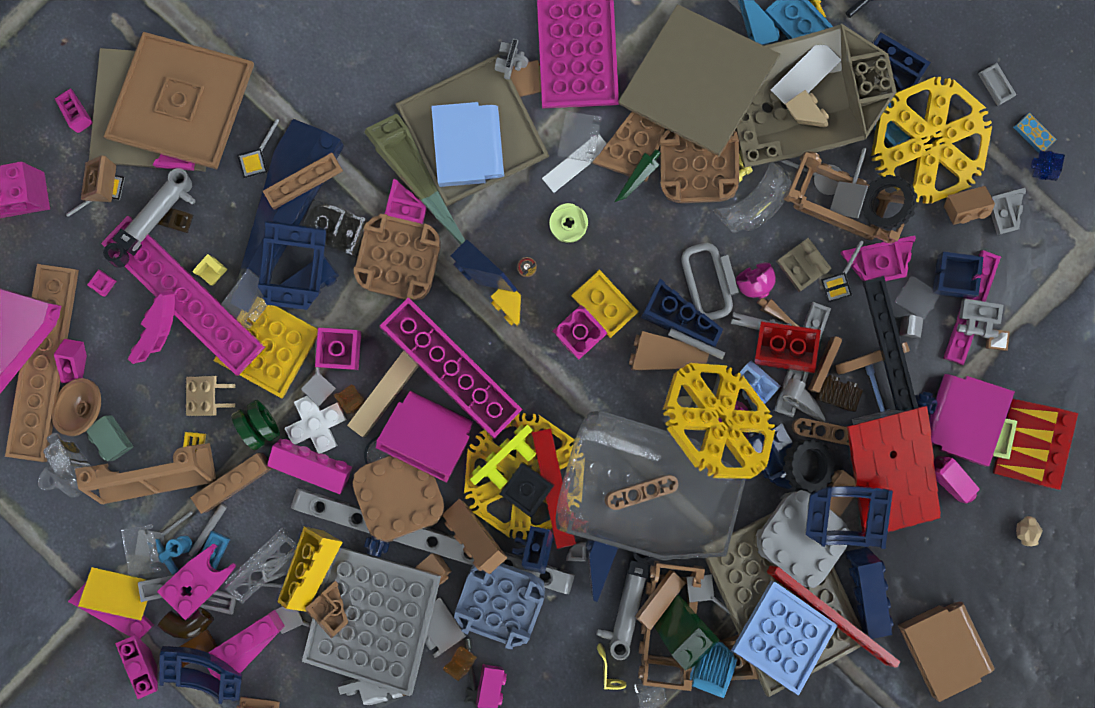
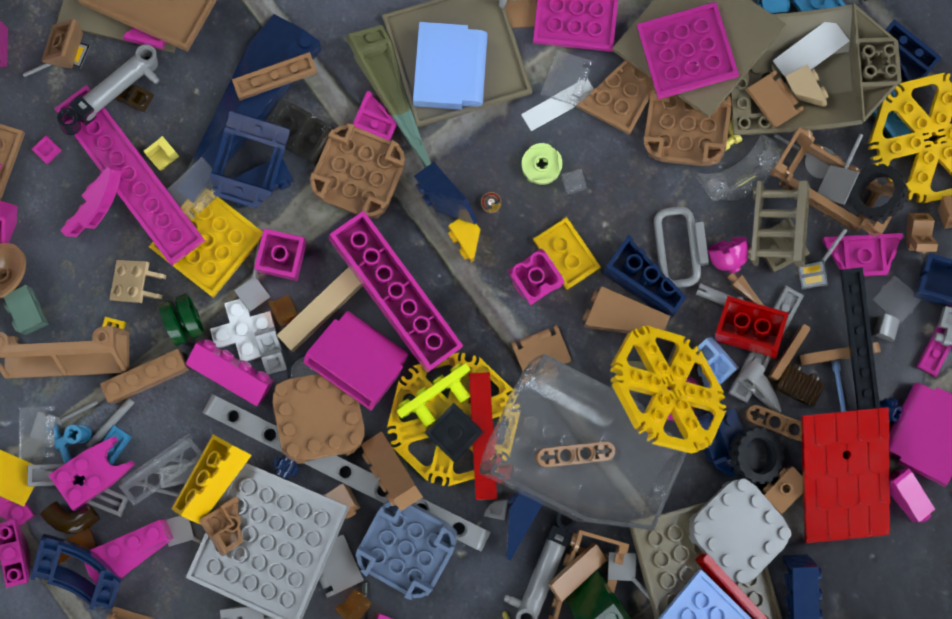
camera: 10 degrees right, 5 degrees down
piece [237,119,279,179] -> none
dark blue brick [512,526,554,574] -> none
dark green bar [615,149,661,202] -> none
light grey bar [668,328,726,359] -> none
dark blue wedge [805,486,893,549] -> none
none -> light grey slope [255,327,287,375]
none -> medium nougat piece [511,325,572,379]
none -> clear tile [561,169,587,195]
none -> dark pink plate [637,2,739,99]
none -> medium nougat piece [746,71,804,129]
none -> dark tan fence [748,181,810,267]
none -> medium nougat brick [906,213,938,254]

